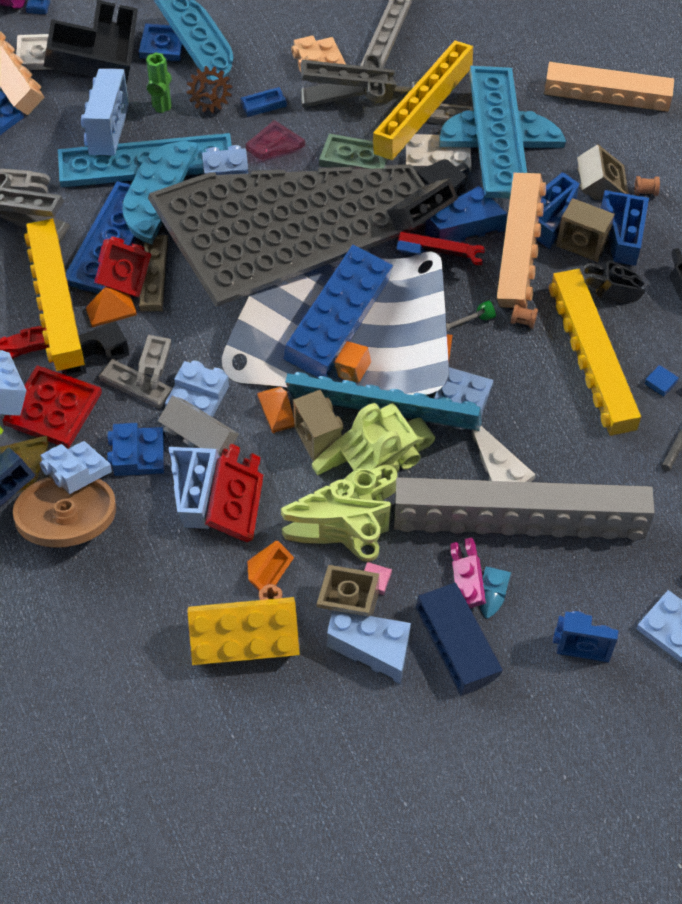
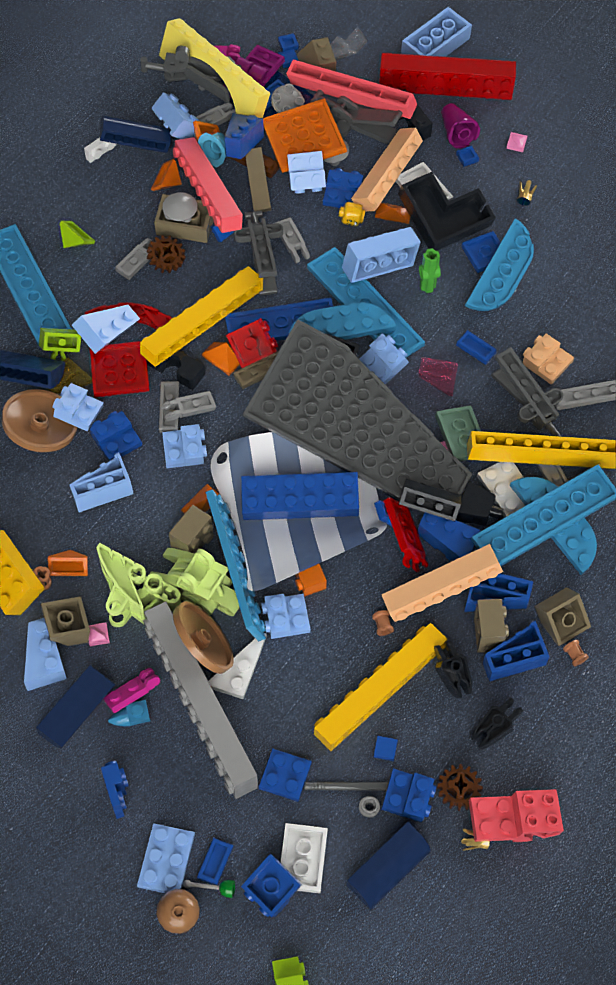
camera: 60 degrees right, 5 degrees up
light grey brick [158,396,239,457] -> none
reddish brown gear [186,66,233,114] -> none
red tile [205,443,264,543] -> none
orange brick [334,341,371,383] -> none
hinge [446,300,496,332] -> none
none -> medium nougat dish [173,601,234,674]
none -> blue plate [259,748,312,802]
none -> yellow head [338,202,365,226]
none -> orange slope [375,202,411,224]

